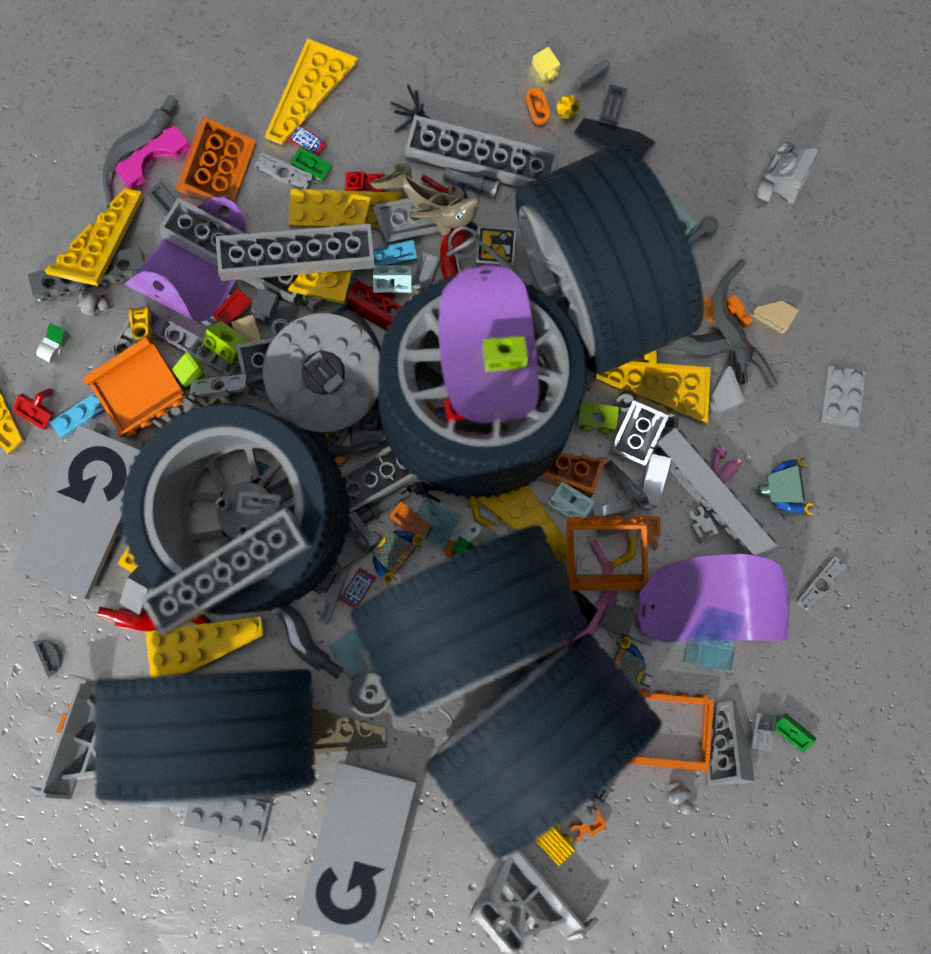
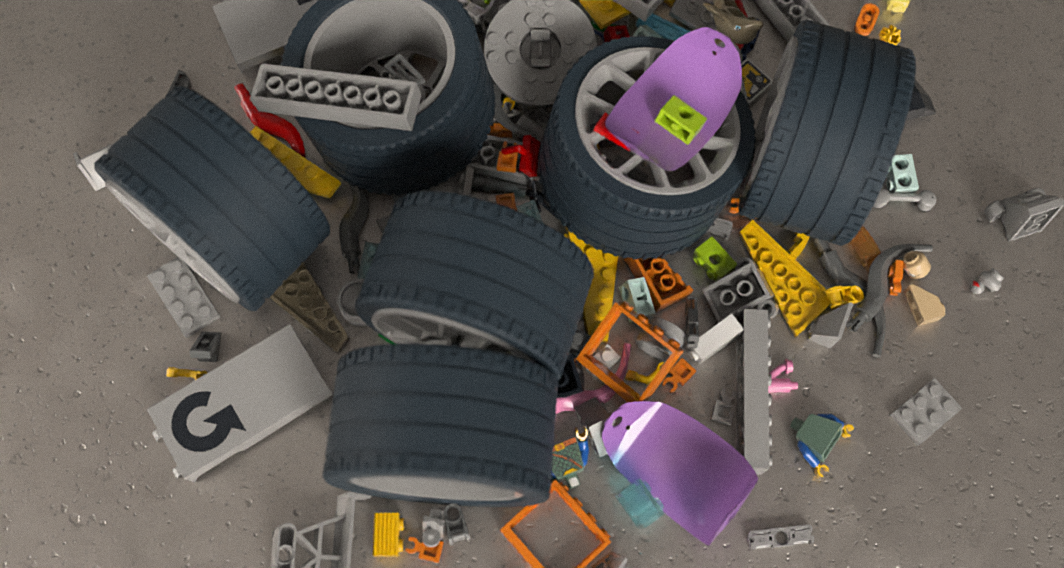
camera: 45 degrees right, 10 degrees down
light grey pin [443,167,500,197] -> none
dark grey tile [574,59,610,92] -> none
dark grey tile [600,84,627,125] -> none
none -> yellow arm [166,367,208,380]
none -> dark grey slope [190,332,221,362]
none -> orange plate [497,141,518,173]
none -> red plate [501,134,541,178]
none -> yellow piece [826,285,864,310]
none -> tan head [902,251,931,279]
none -> light grey animal [970,268,1004,294]

